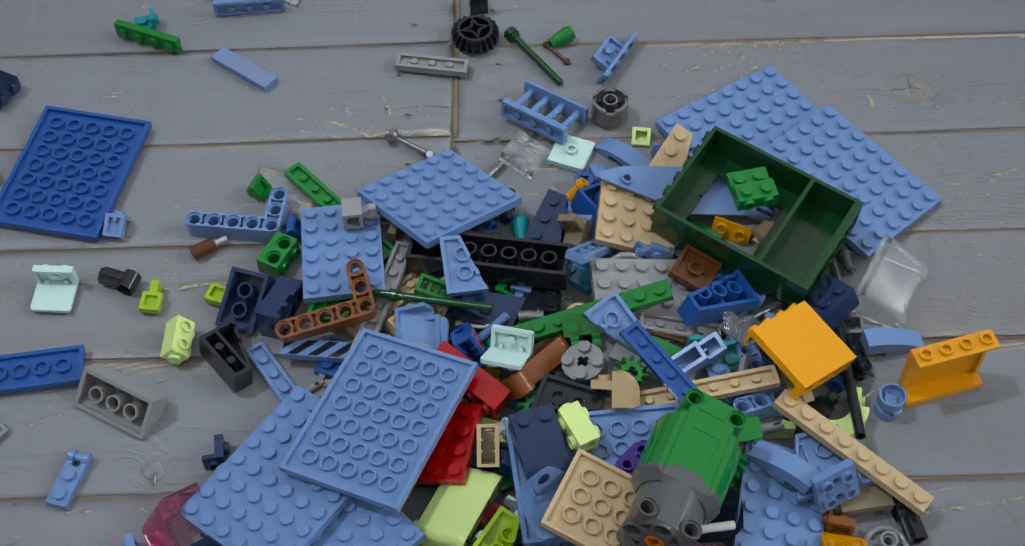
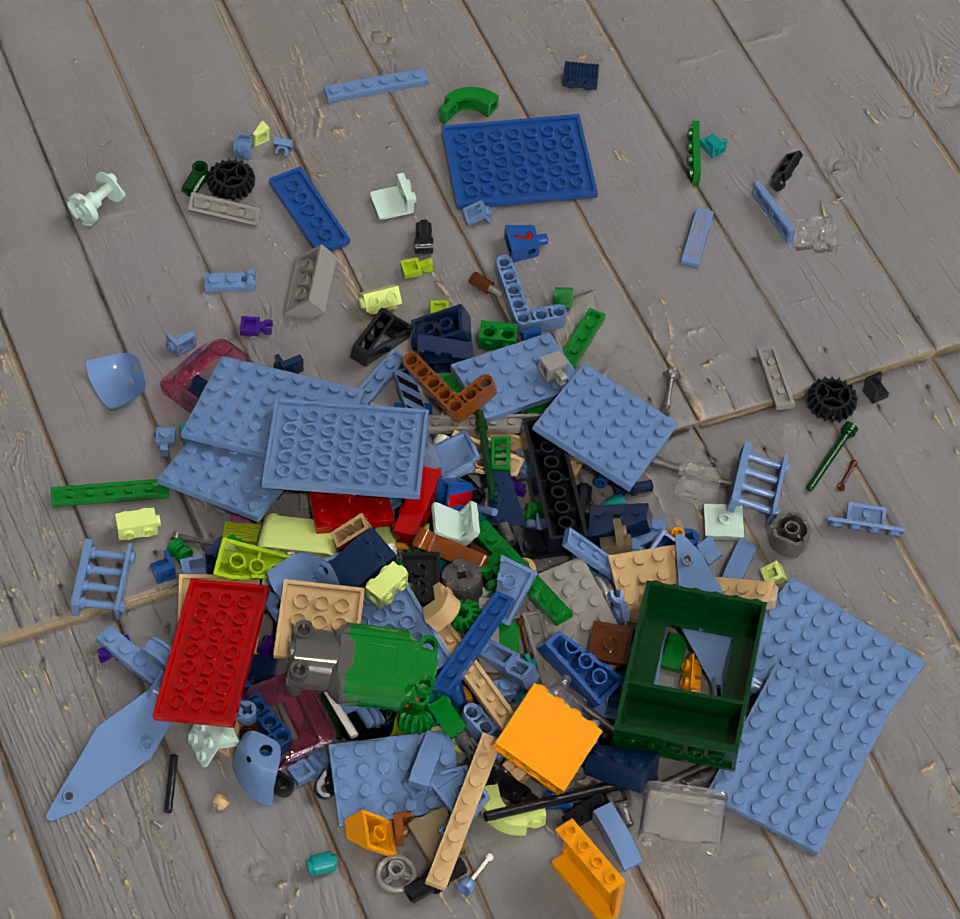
camera: 65 degrees right, 0 degrees up
medium blue wing [439,235,488,297] -> none
green cone [548,26,576,48] -> none
green plate [725,166,779,211] -> none
medium blue plate [810,458,860,514] -> none
medium blue wheel [873,383,907,422] -> none
none -> dark purple plate [240,316,273,336]
none -> medium blue hinge [457,853,493,896]
none -> blue torso [504,225,548,263]

